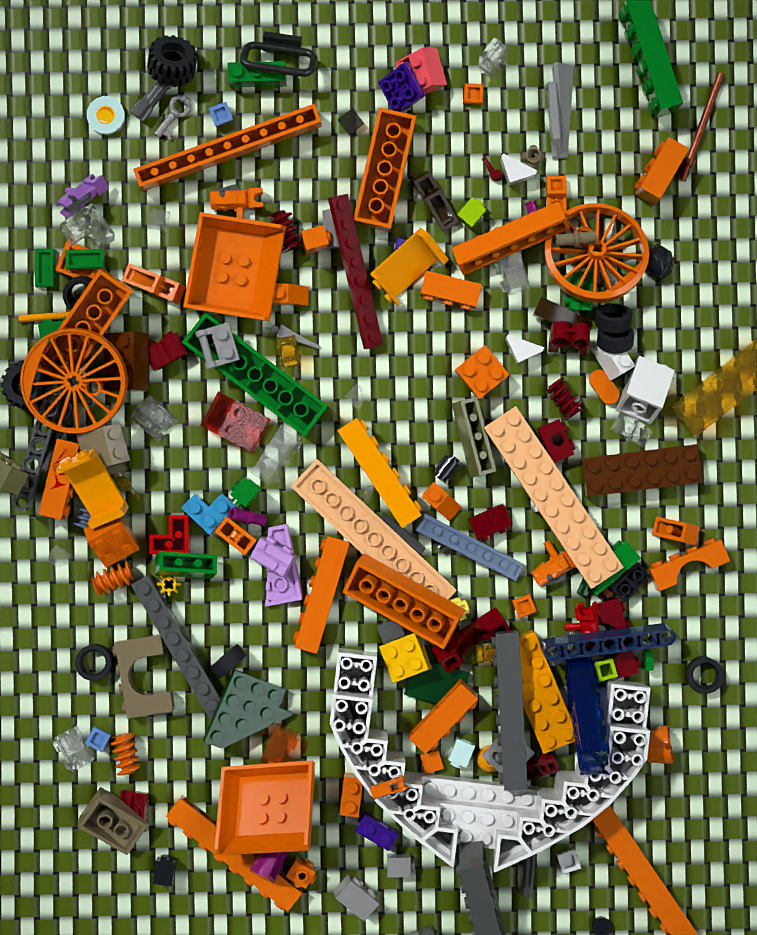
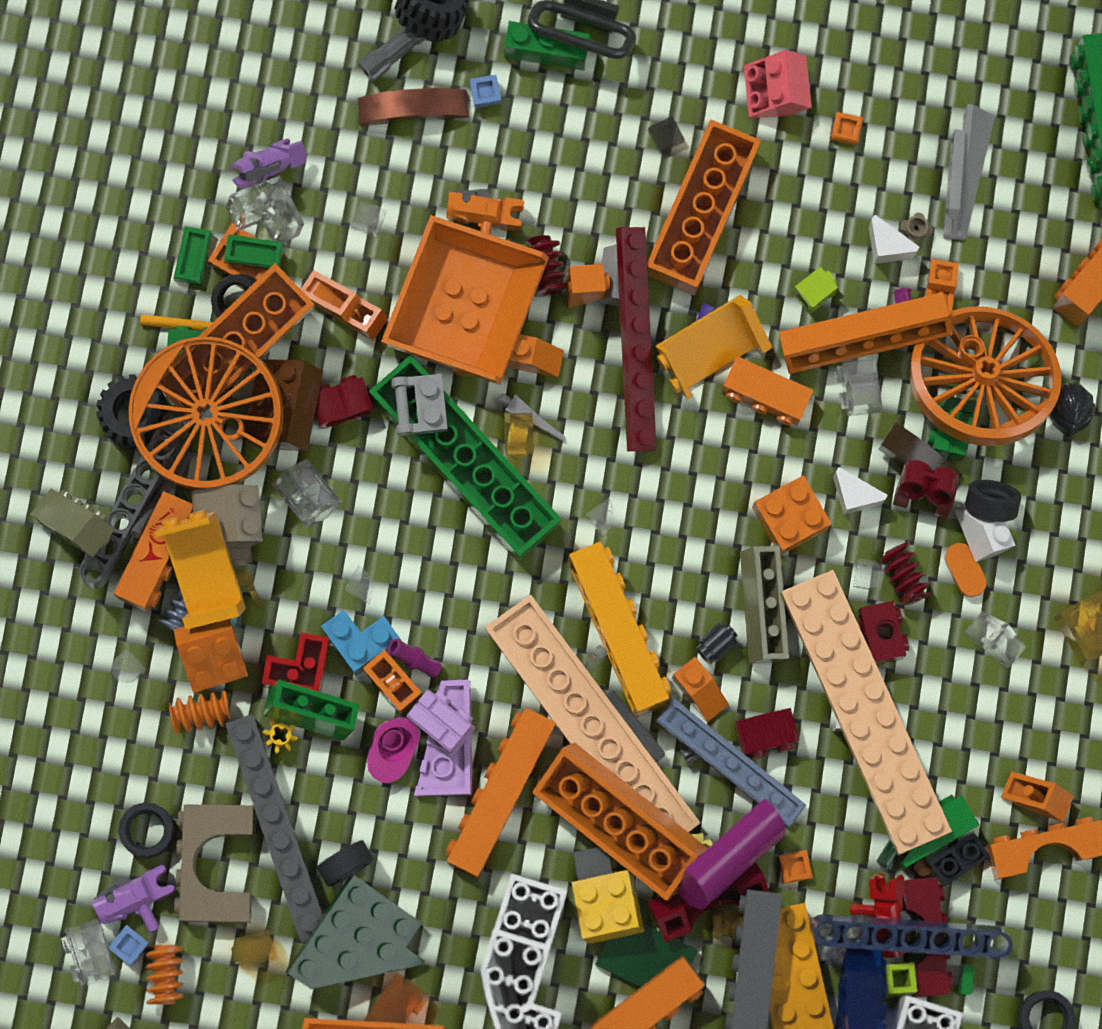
camera: 10 degrees right, 10 degrees down
light aqua tile [87,96,125,135] -> none
orange brick [133,104,322,191] -> none
light grey piece [154,95,191,140] -> none
clear red slope [200,391,271,453] -> none
green brick [230,477,263,508] -> none
clear brick [251,424,303,485] -> none
dark purple tile [378,62,425,113] -> none
dark brown slope [411,170,459,232] -> none
clear brick [478,37,510,78] -> none
dark red hand [482,157,502,181] -> none
orange piece [531,540,576,587] -> none
dark tan pin [556,230,596,247] -> none
reddish brown brick [580,444,702,497] -> none
black tyre [595,303,633,333] -> none
white slope [615,356,675,424] -> none
none -> medium lavender piece [91,865,176,933]
none -> clear yellow brick [231,930,277,968]
none -> clear tile [344,565,373,604]
none -> copper slope [358,88,469,126]
none -> dark pink piece [367,717,420,783]
none -> magenta brick [678,798,786,909]
none -> clear tile [853,558,884,590]

